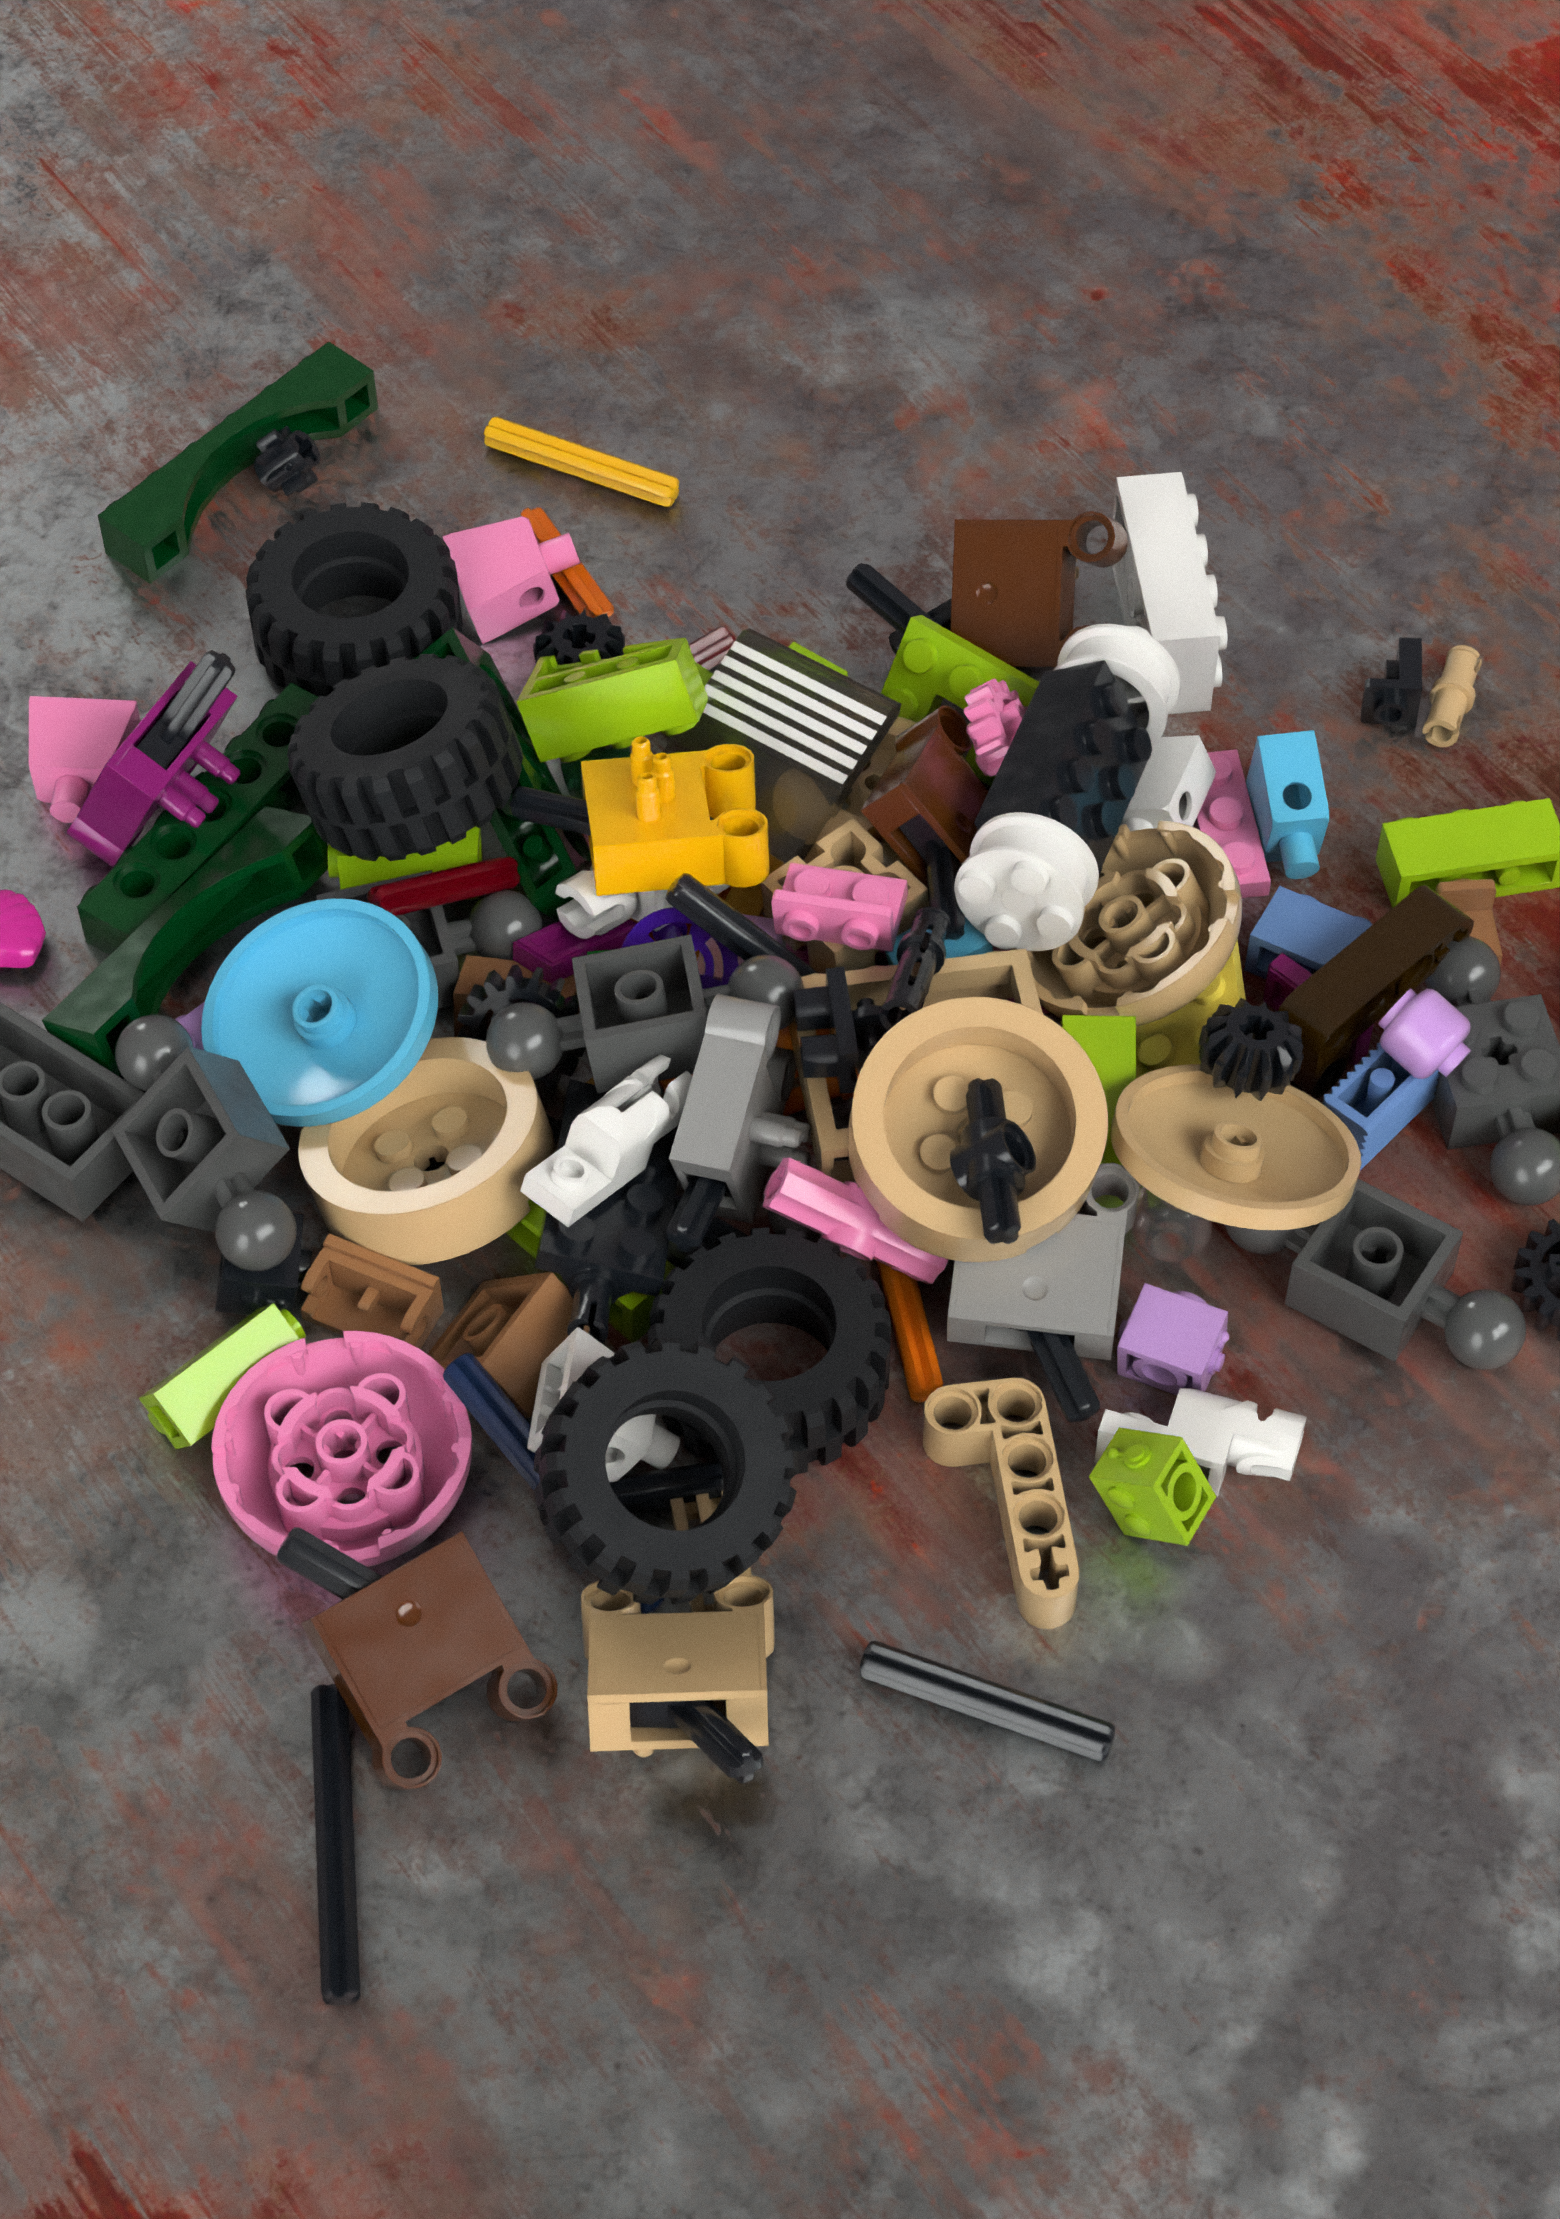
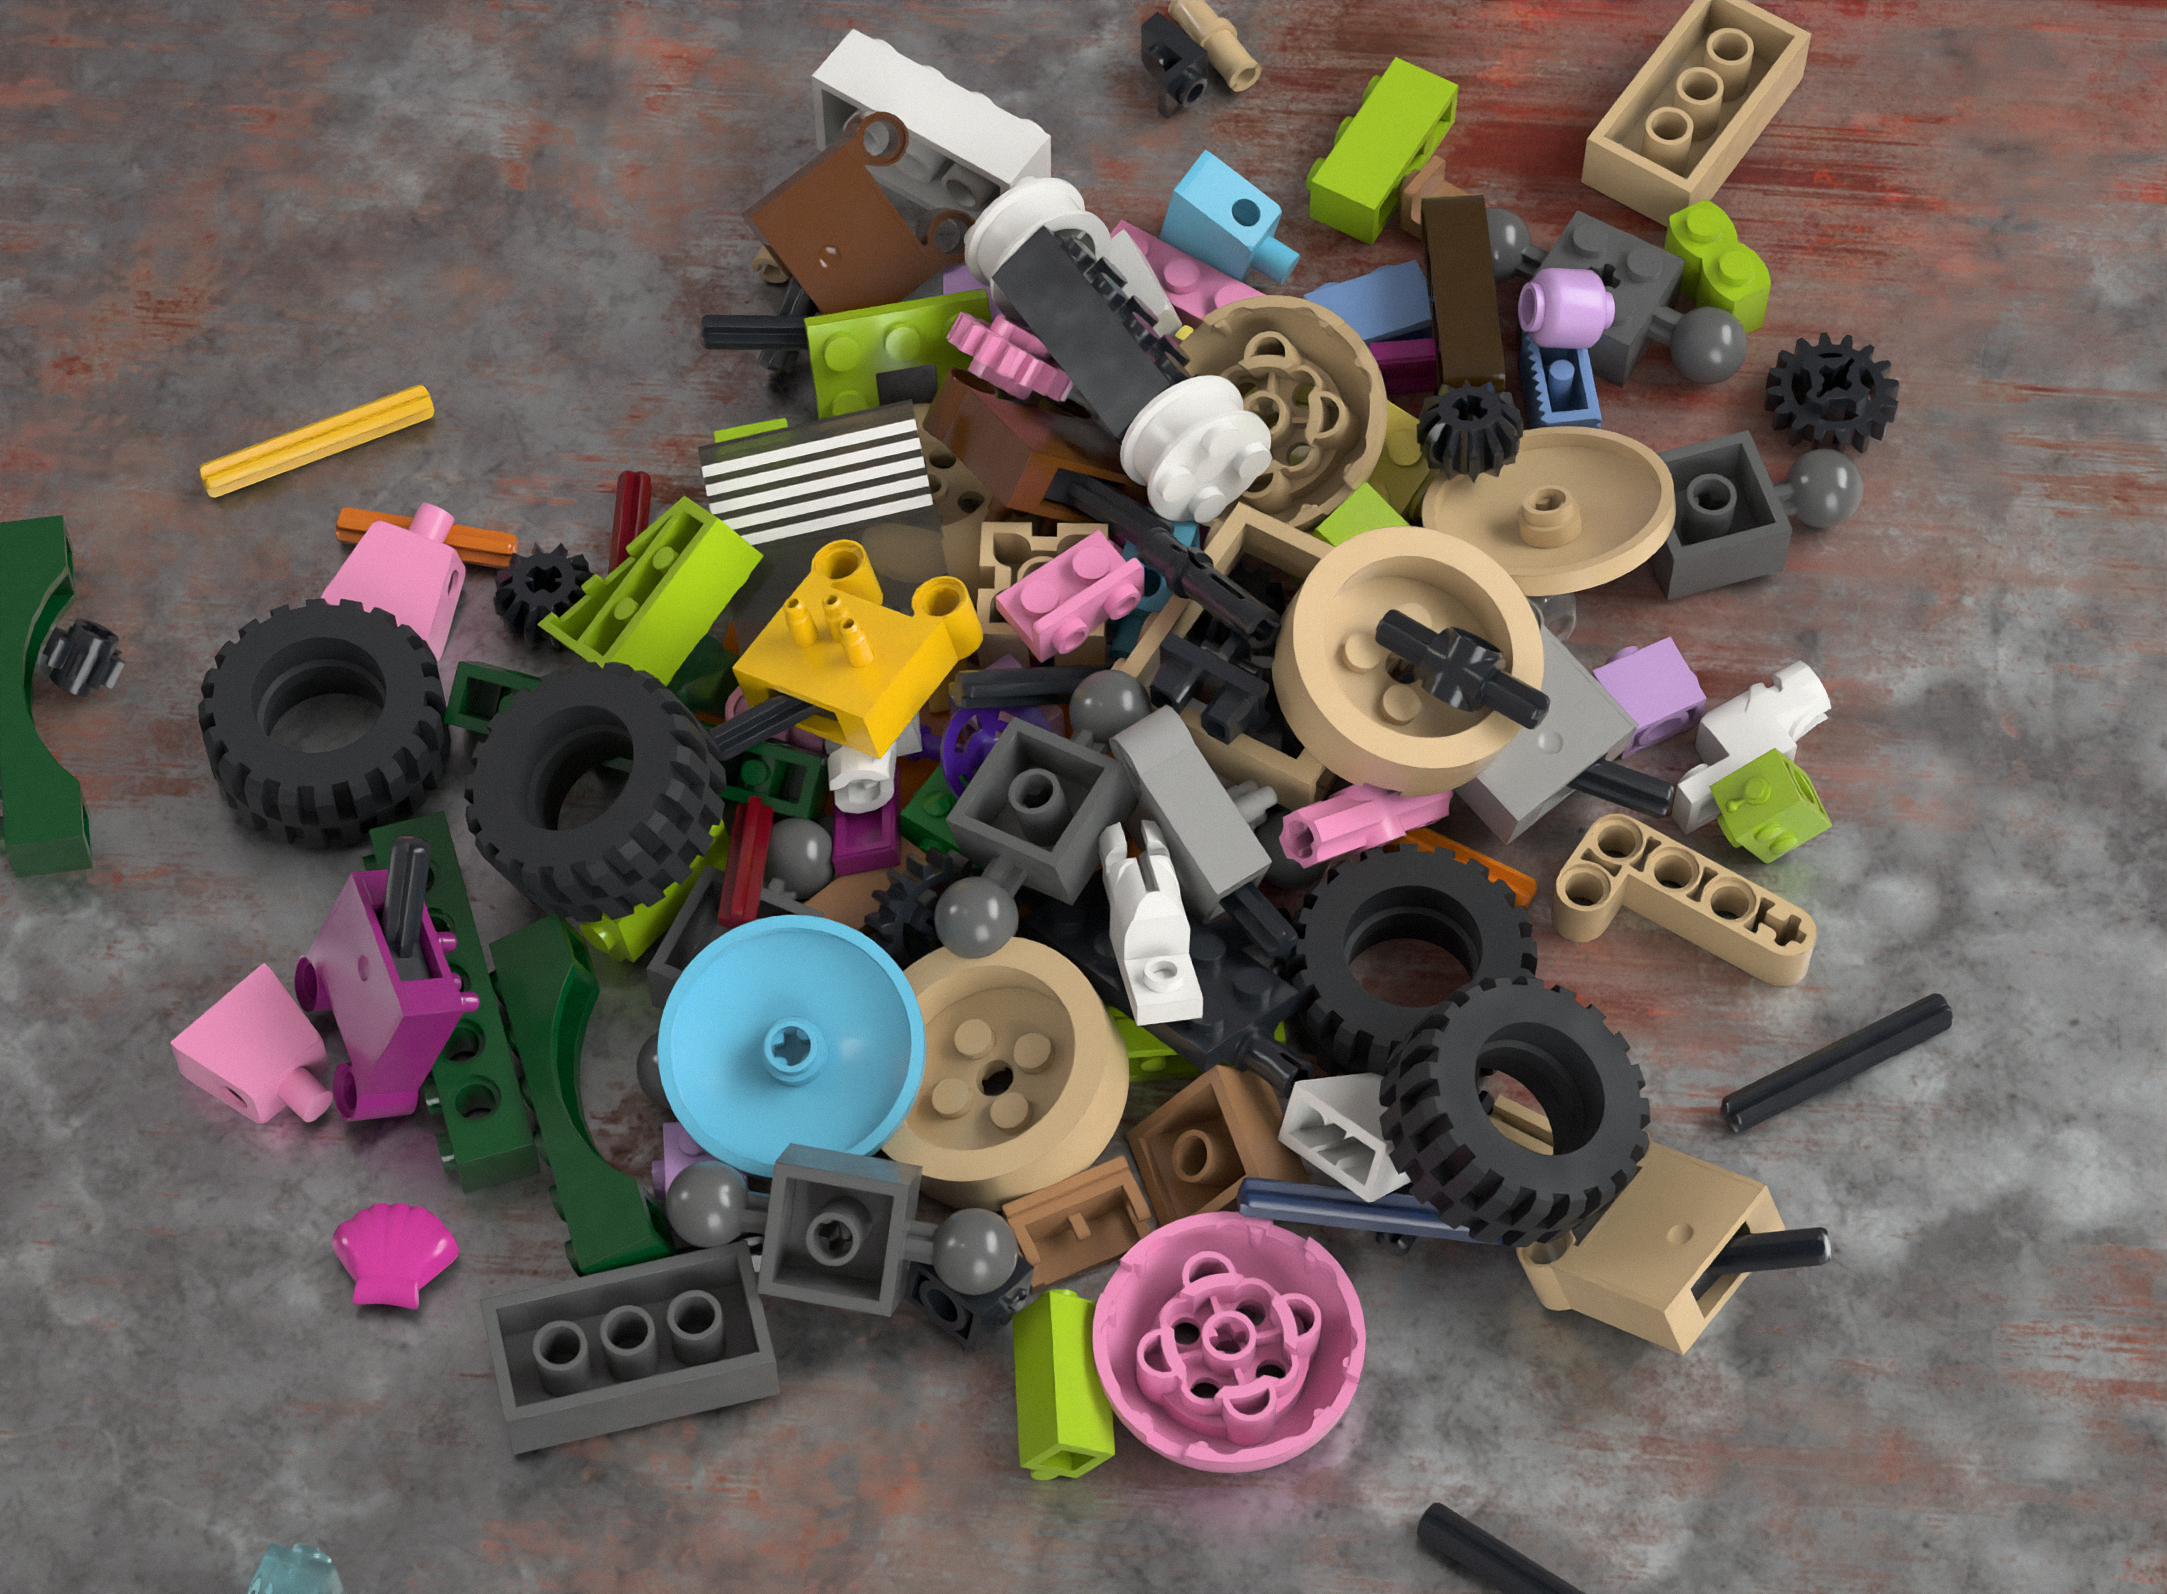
camera: 50 degrees left, 5 degrees up
reddish brown piece [276,1527,558,1790] -> none

